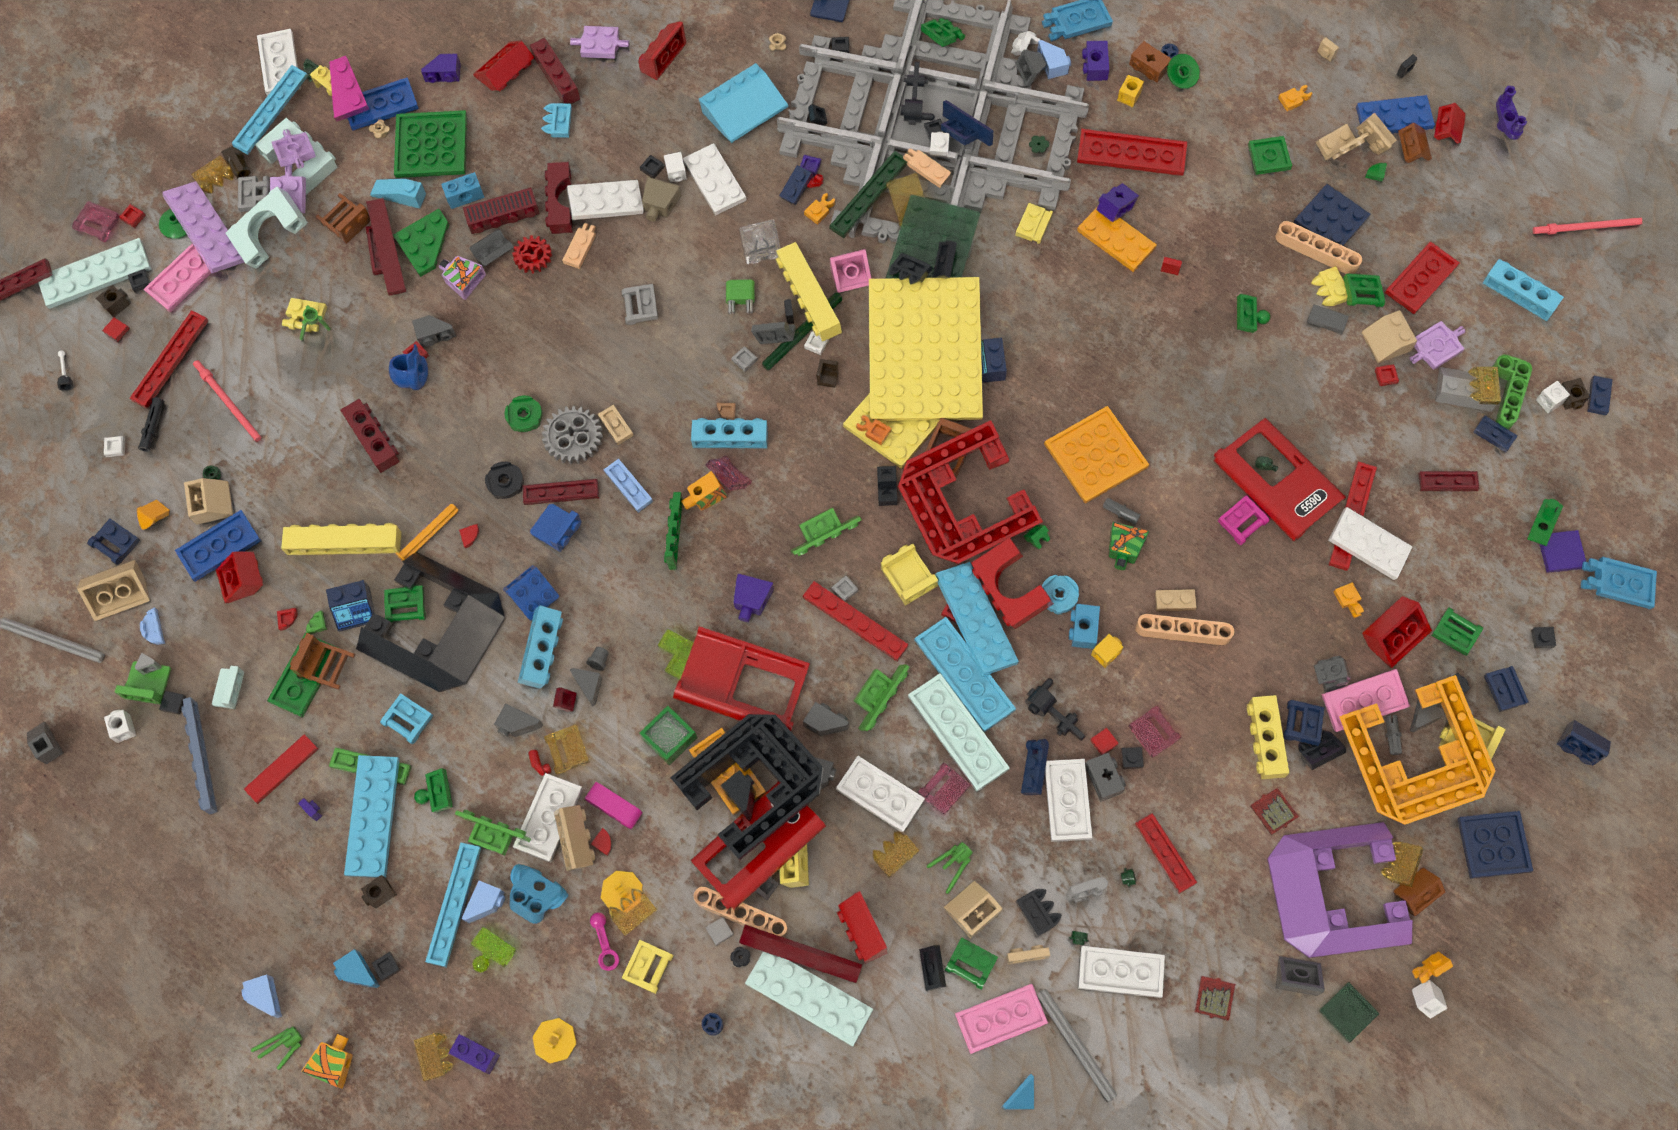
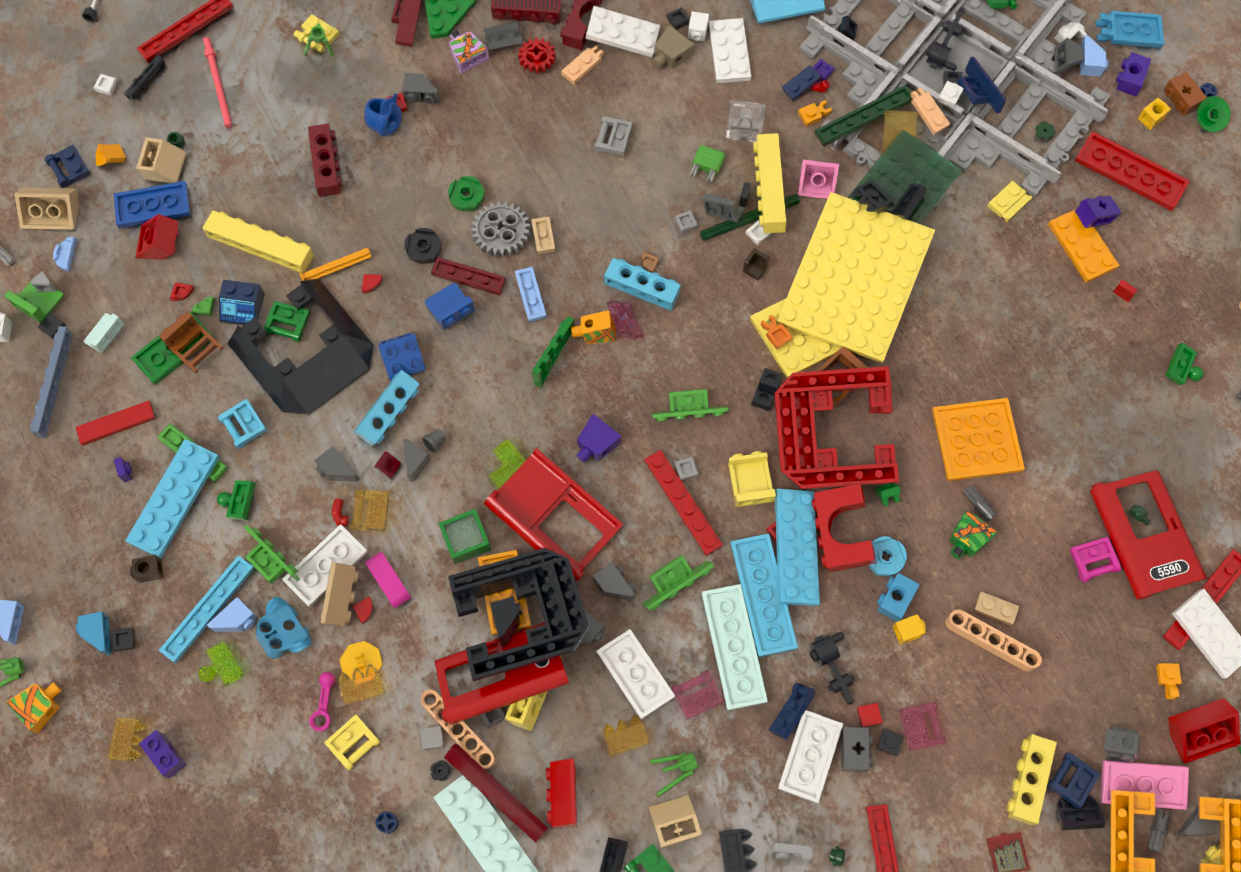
camera: 20 degrees right, 0 degrees up
yellow piece [533,1018,577,1064] -> none
dark blue slope [981,338,1007,383] -> none

